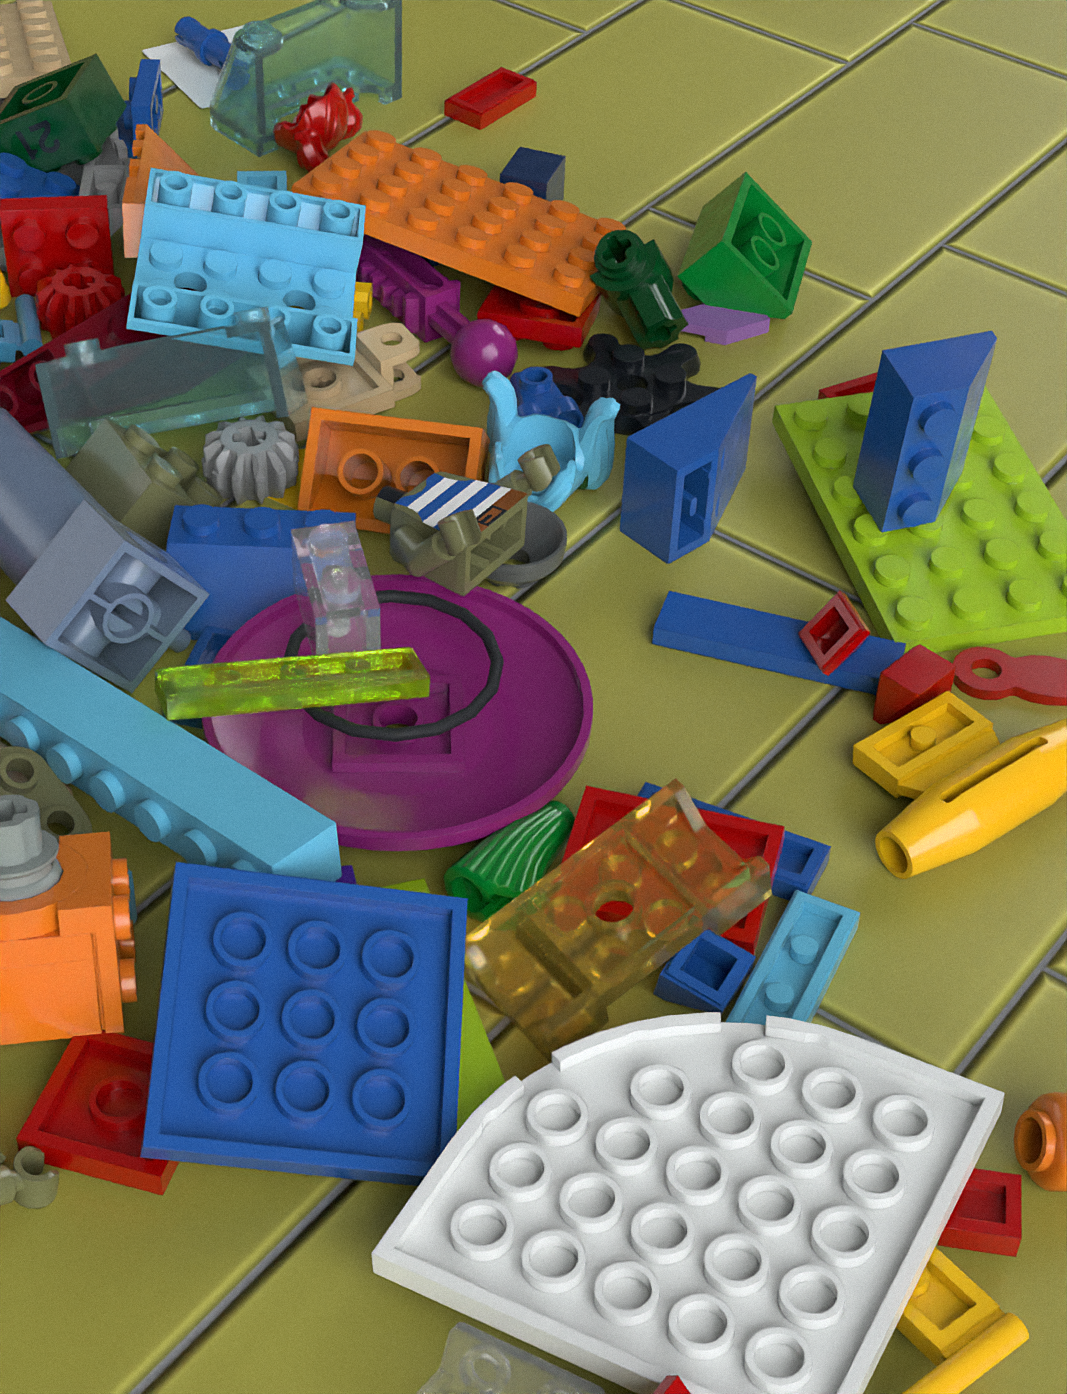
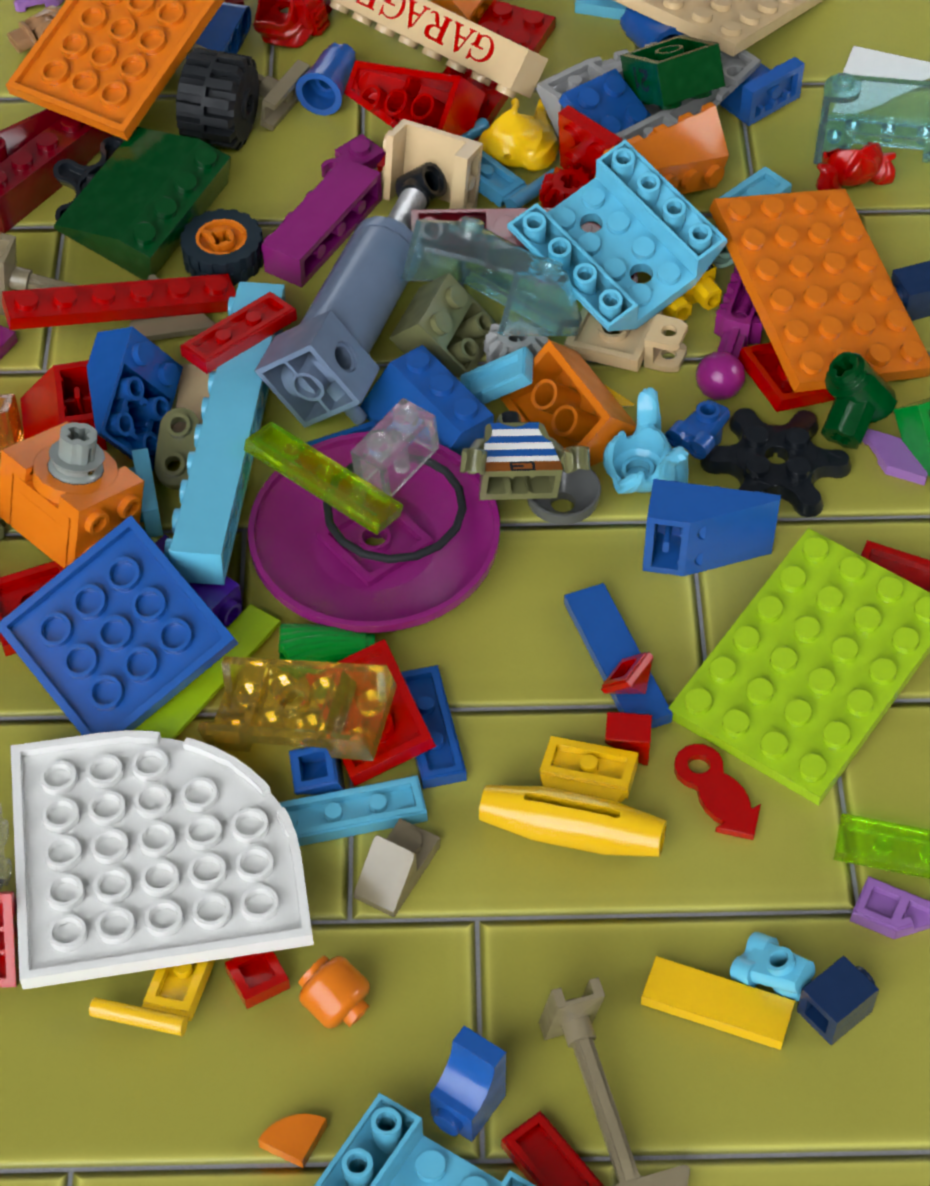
camera: 55 degrees right, 10 degrees up
blue pin [175,16,249,79] -> none
blue slope [853,331,997,532] -> none
none -> dark tan slope [353,819,440,917]
none -> medium azure tile [460,347,534,404]

